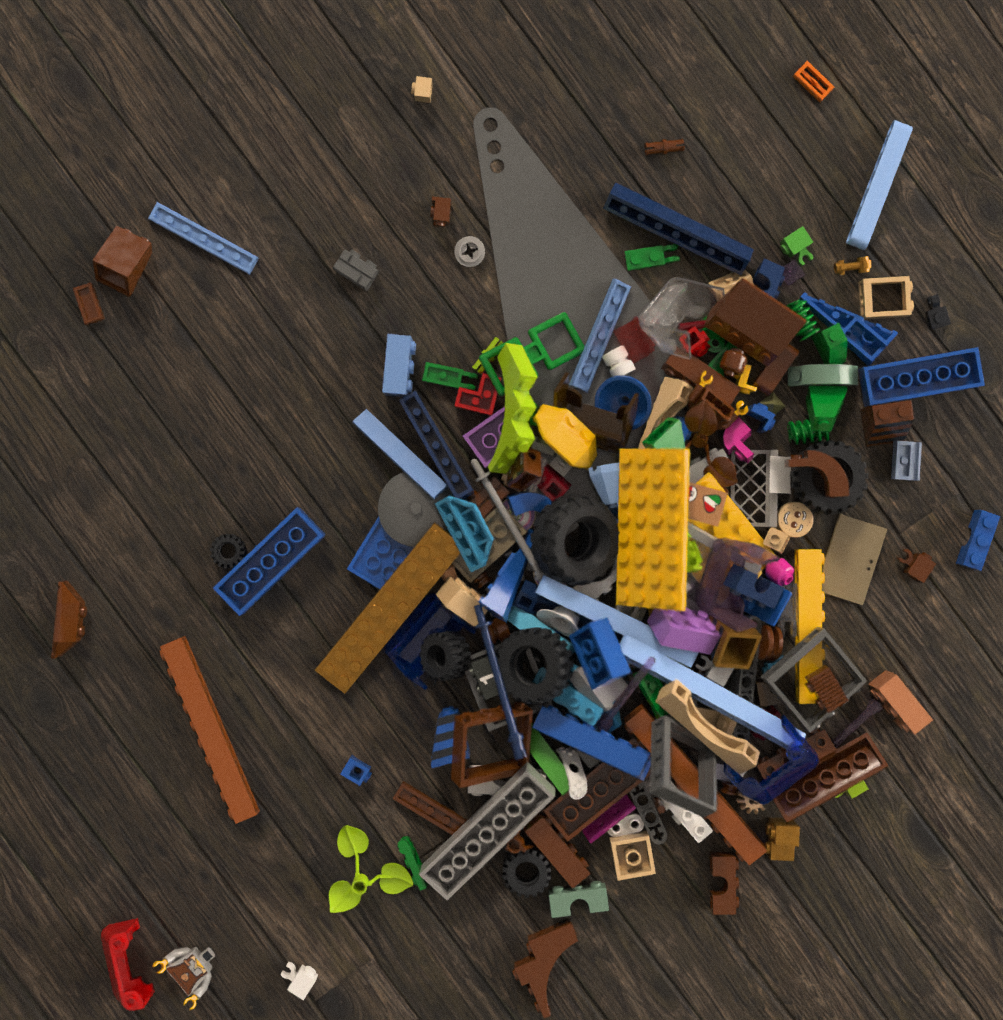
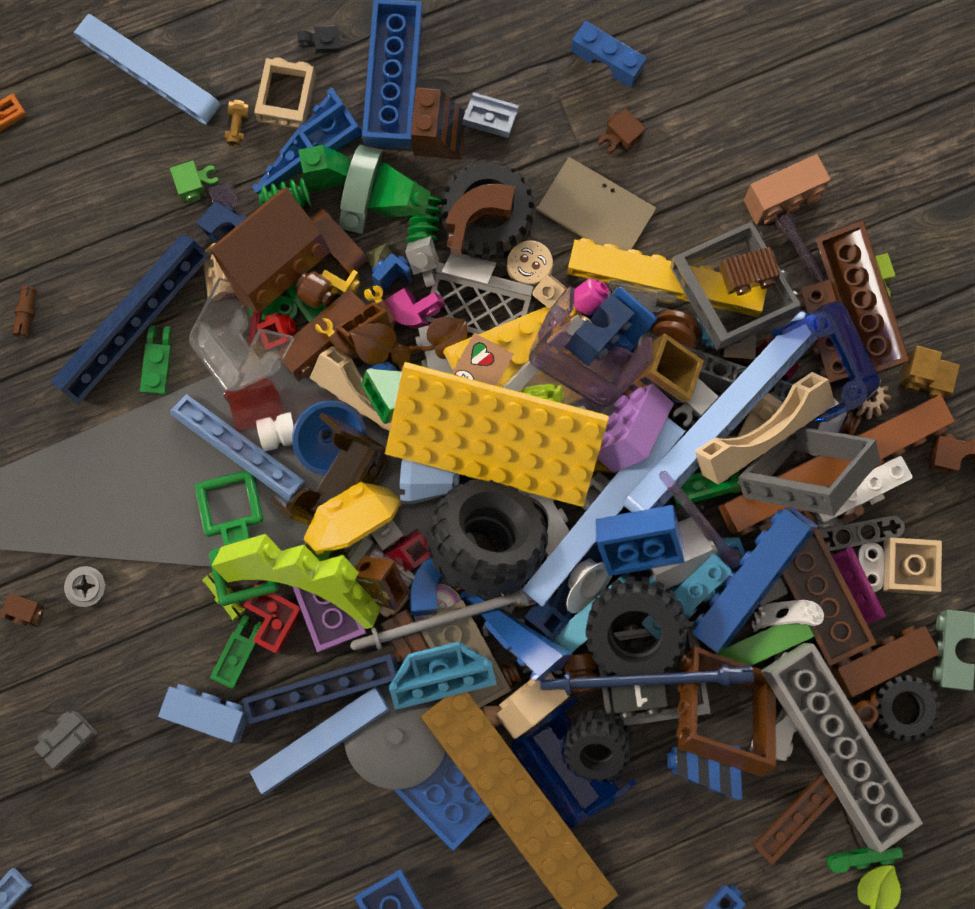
camera: 75 degrees left, 10 degrees down
none -> light grey brick [405,236,439,287]

